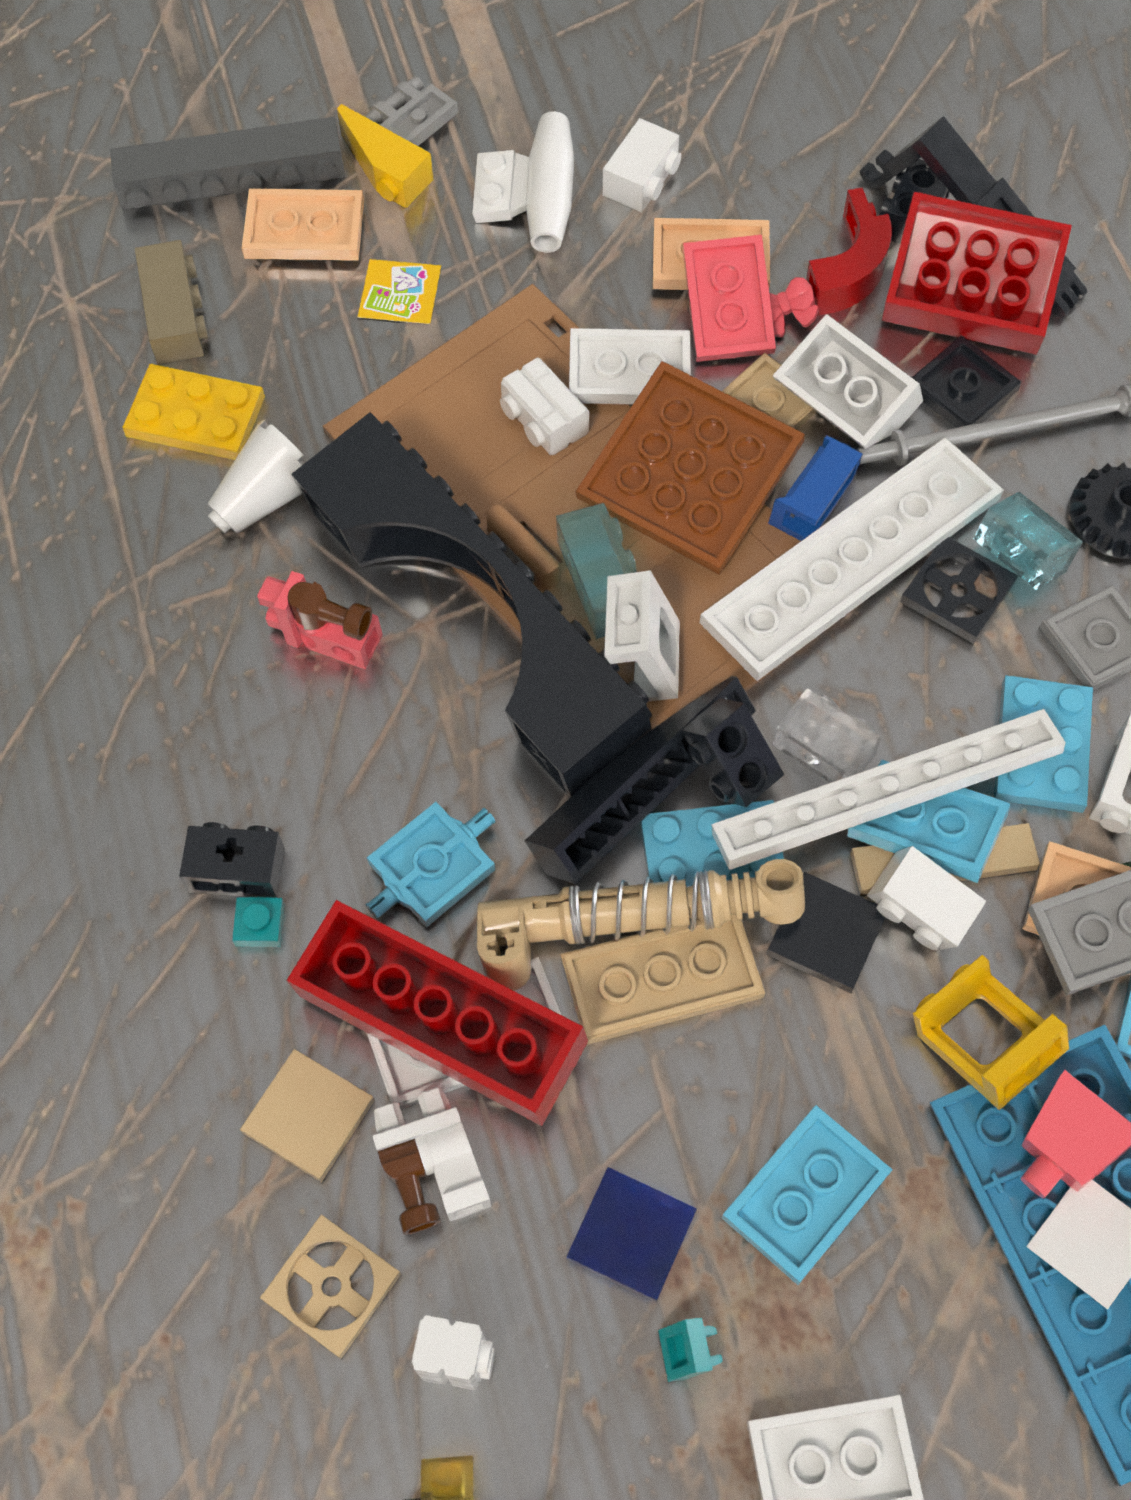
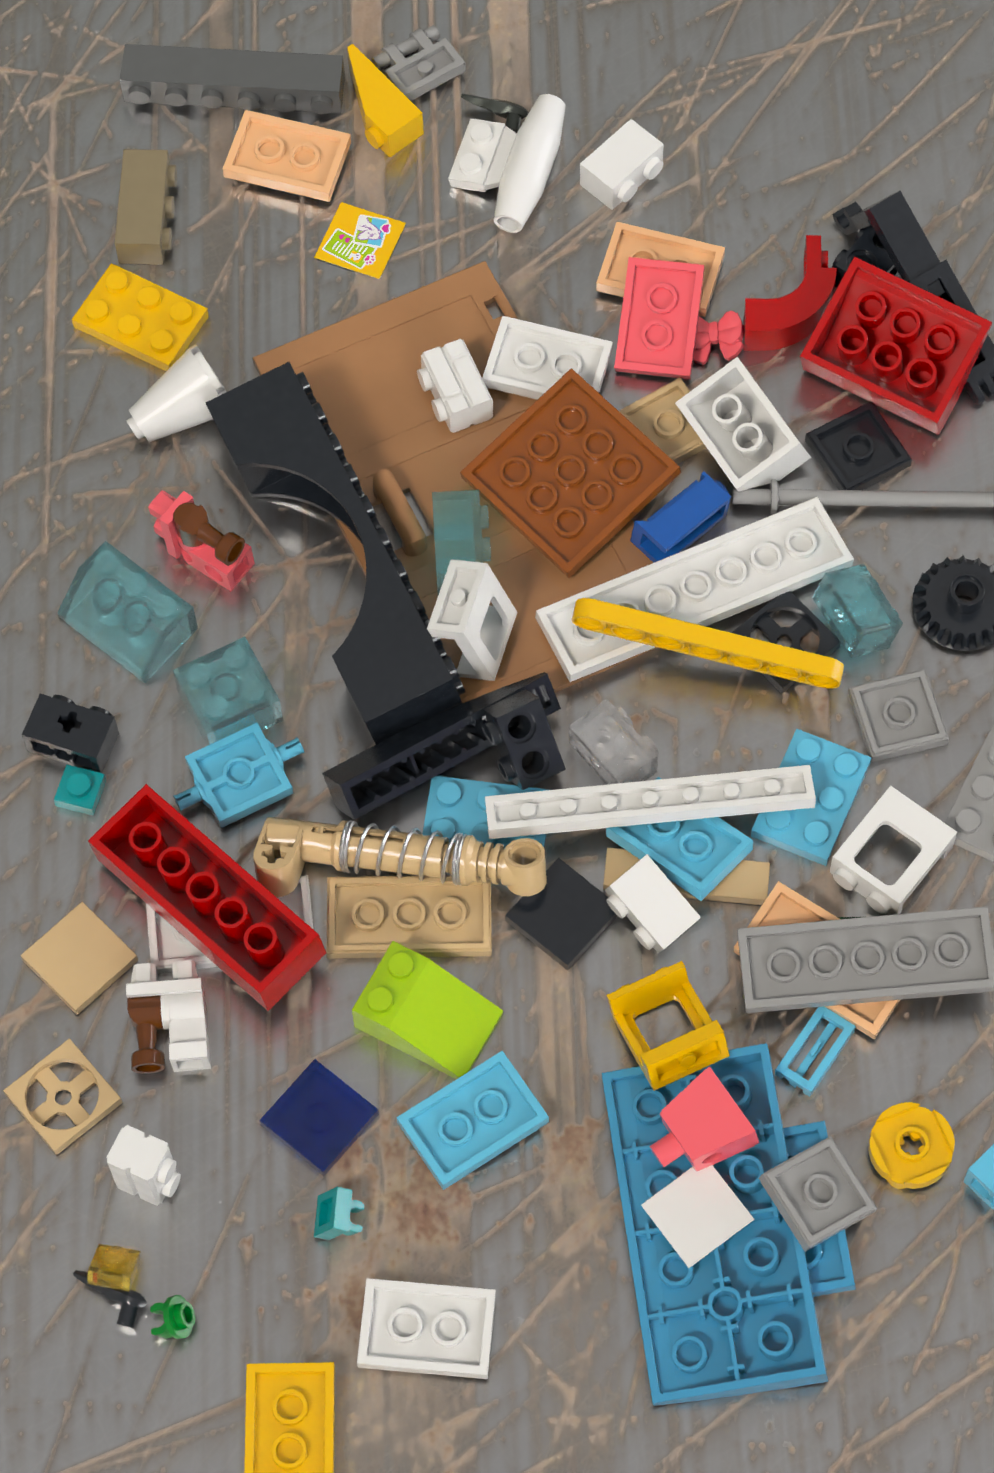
camera: 15 degrees right, 0 degrees up
none -> clear light blue slope [57,541,198,683]
none -> clear light blue brick [173,637,283,746]
none -> lime slope [352,941,503,1079]
none -> pearl dark grey bar [461,93,529,133]
none -> yellow beam [571,598,844,689]

